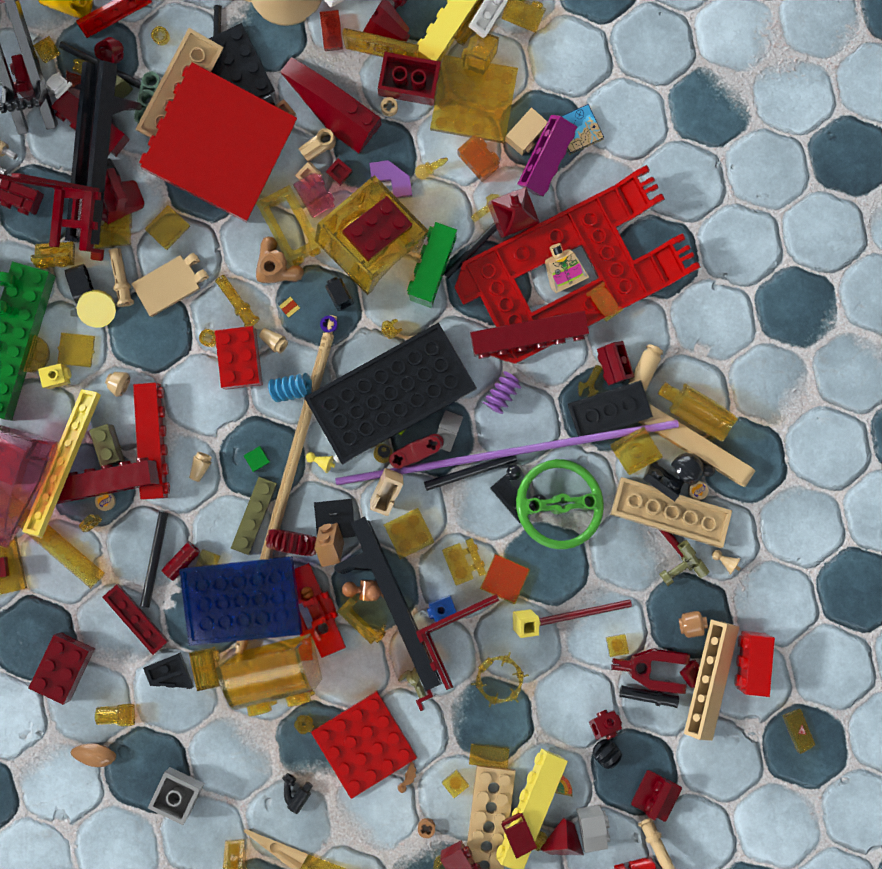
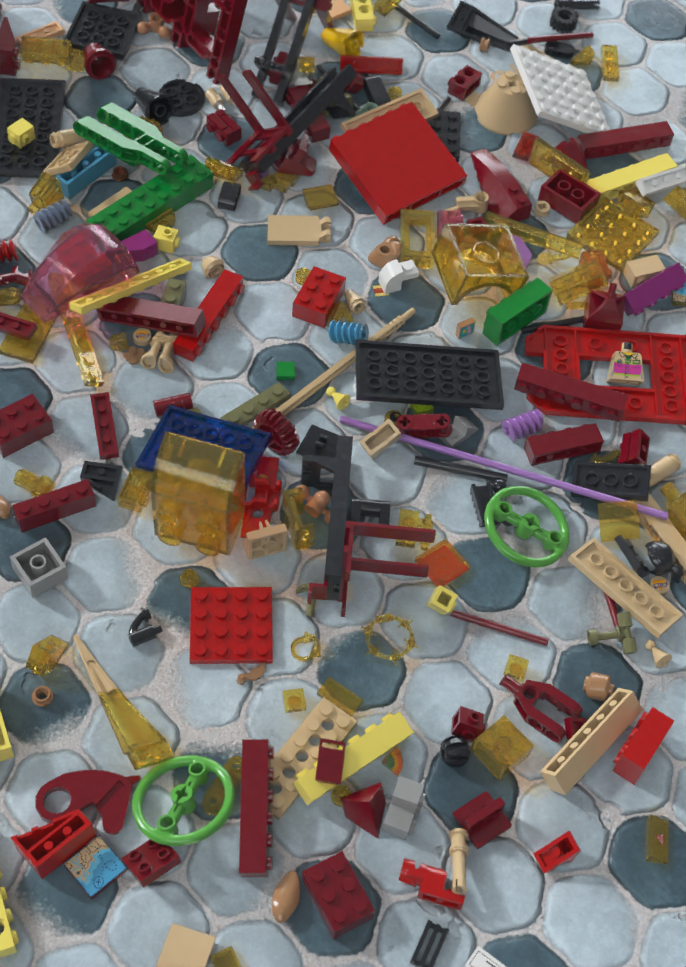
camera: 20 degrees right, 30 degrees down
clear yellow piece [57,333,95,367] -> none
light yellow tile [76,290,116,328] -> none
tan pin [109,248,134,307] -> none
black piece [140,511,169,608] -> none
tan cone [189,452,212,482] -> none
clear yellow pin [215,275,260,327] -> none
medium nougat brick [314,523,344,567] -> none
dark purple bush [320,316,338,333] -> none
black brick [325,277,354,311] -> none
dark red plate [342,196,413,262] -> none
clear yellow plate [381,319,402,339] -> none
clear yellow plate [384,508,435,559] -> none
medium nougat bush [418,818,435,838] -> none
blue brick [427,595,457,622] -> none
clear yellow piece [586,282,623,322] -> none
black pin [619,685,679,708] -> none
none -> dark red brick [12,479,96,533]
none -> magenta slope [101,229,158,264]
none -> medium nougat plant [123,346,146,365]
none -> tan piece [140,331,179,374]
none -> tan piece [243,520,287,560]
none -> clear yellow piece [290,631,321,662]
none -> clear yellow plant [327,302,353,328]
none -> black connector [350,498,390,525]
none -> black beam [363,75,391,107]
none -> white brick [378,259,419,294]
none -> tile [455,318,476,339]
none -> clear yellow brick [471,715,534,781]
none -> clear yellow tile [484,211,583,259]
none -> dark red brick [524,423,604,466]
none -> red slope [533,831,581,873]
none -> clear yellow slope [549,257,608,306]

